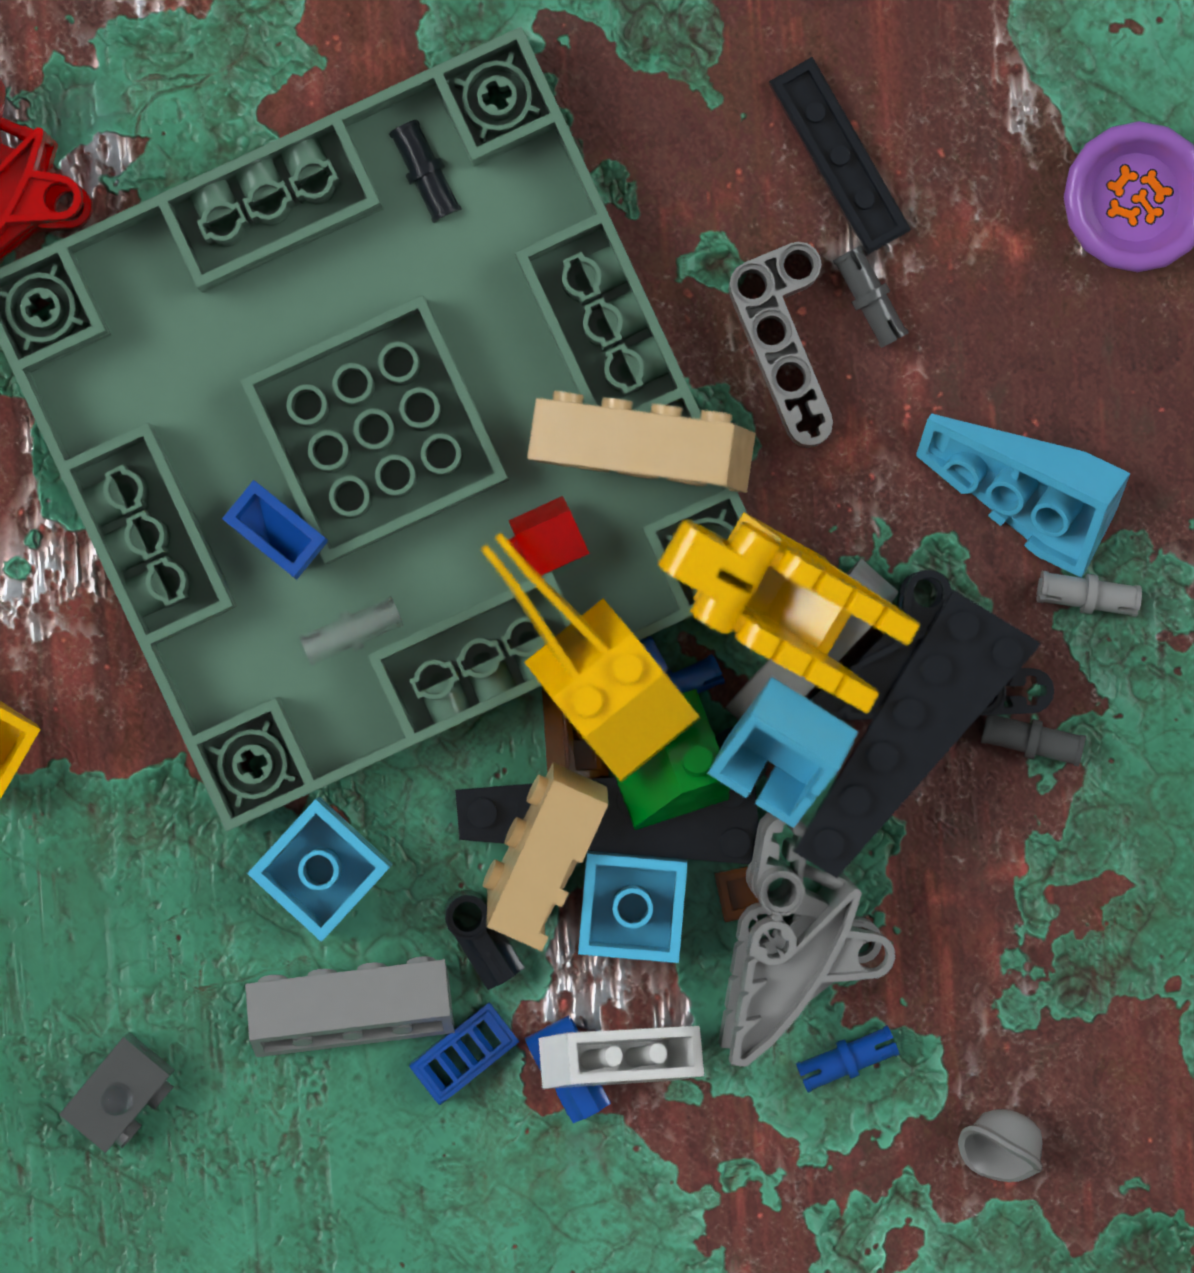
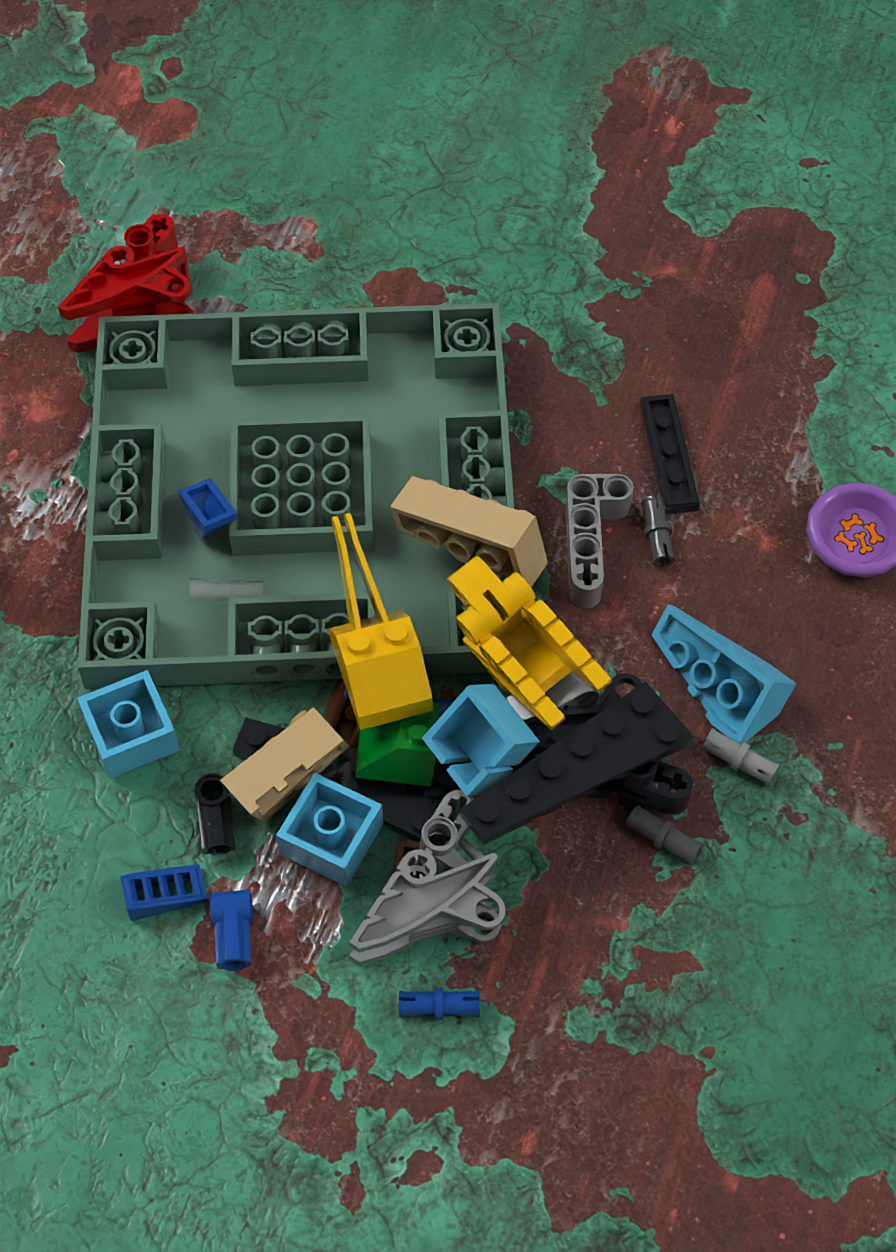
camera: 20 degrees right, 30 degrees down
light grey brick [245,956,455,1057] -> none
black pin [389,120,462,223] -> none
red brick [507,496,590,576] -> none
white brick [538,1026,704,1089] -> none
light grey helmet [958,1109,1043,1182] -> none

